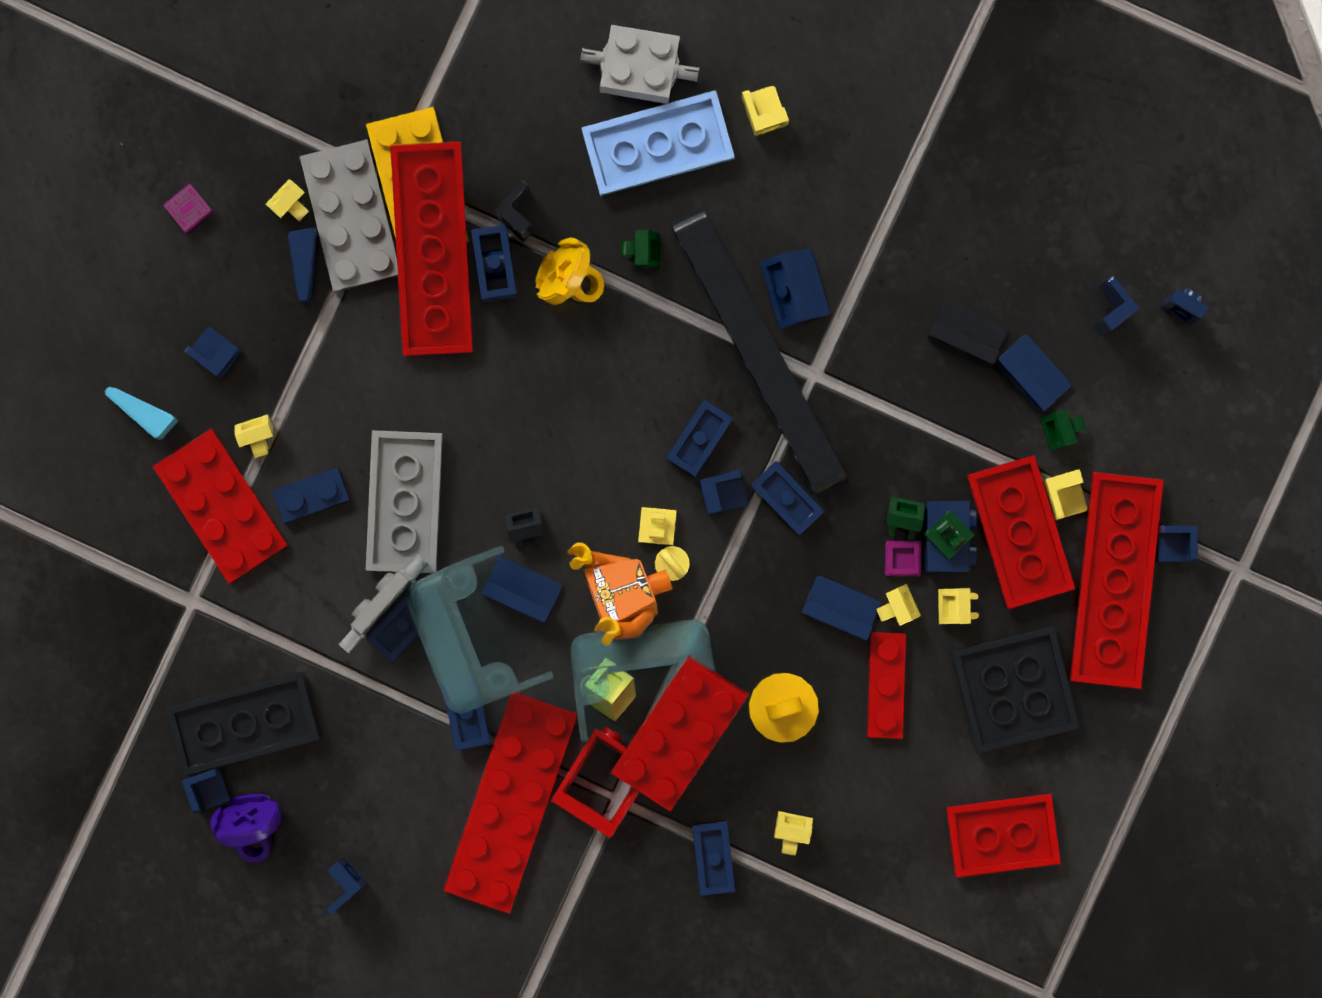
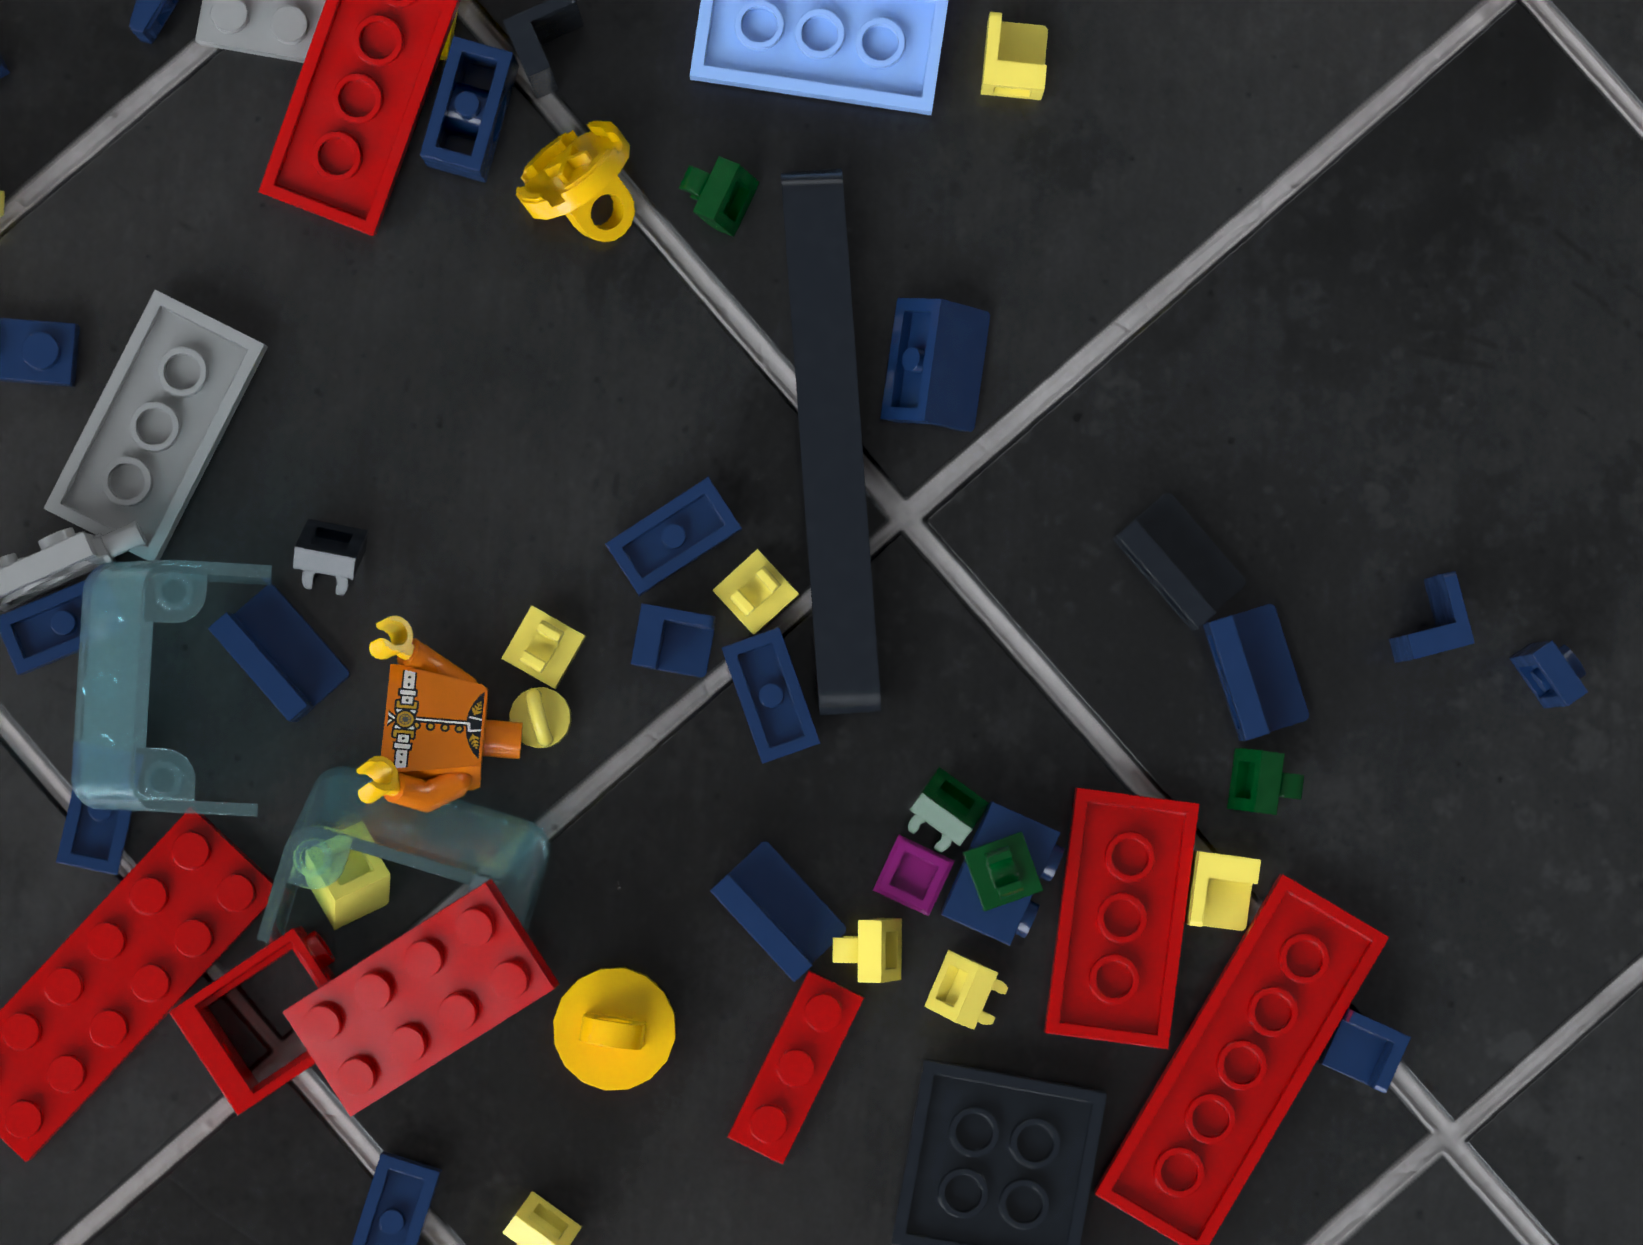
camera: 25 degrees right, 0 degrees up
none -> light yellow tile [712,549,799,636]

